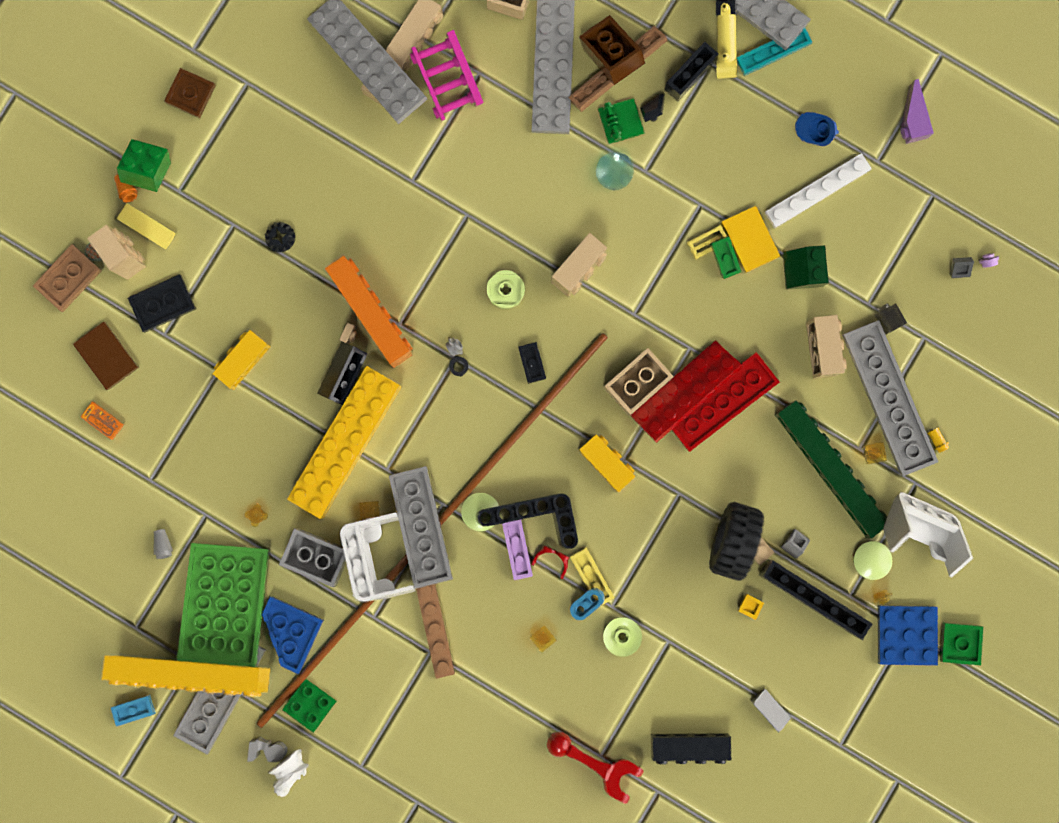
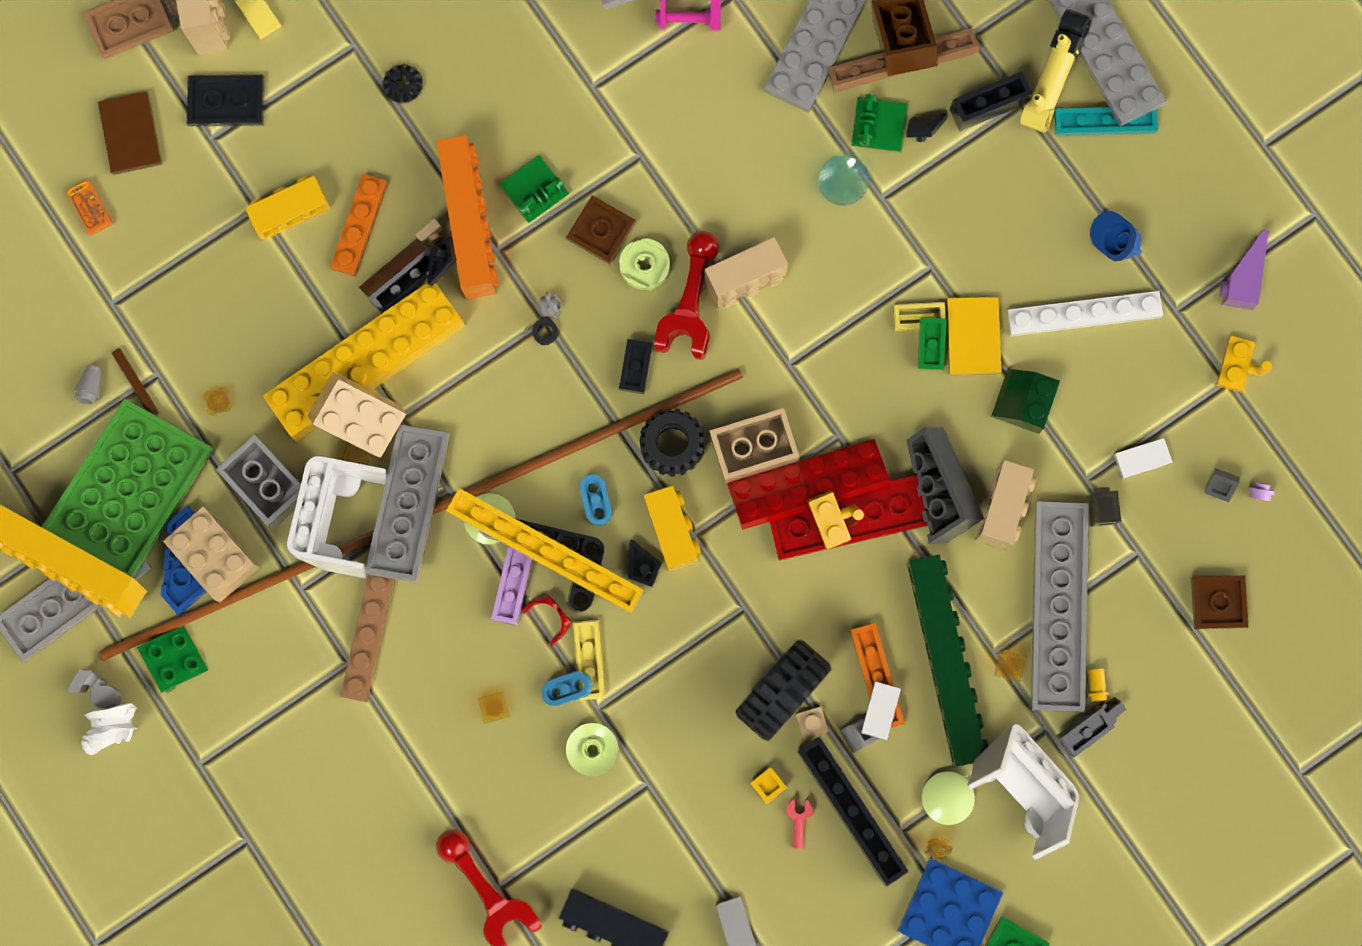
camera: 30 degrees right, 5 degrees down
none -> reddish brown bar [112,349,159,416]
none -> tan brick [163,507,260,603]
none -> tan brick [308,371,406,458]
none -> orange plate [330,174,388,277]
none -> black piece [427,237,456,286]
none -> yellow plate [446,488,643,613]
none -> green hinge [499,155,569,223]
none -> reddish brown plate [566,195,636,265]
none -> dark azure plate [580,474,612,526]
none -> black piece [628,539,662,587]
none -> black tyre [640,408,704,477]
none -> red piece [654,230,719,360]
none -> coral bar [786,799,813,849]
none -> yellow plate [807,490,864,549]
none -> orange plate [850,623,905,728]
none -> white tile [861,682,901,740]
none -> dark grey wedge [907,427,985,544]
none -> hinge [1056,697,1127,758]
none -> white tile [1114,438,1172,479]
none -> reddish brown plate [1191,575,1249,630]
none -> yellow plate [1216,336,1272,393]

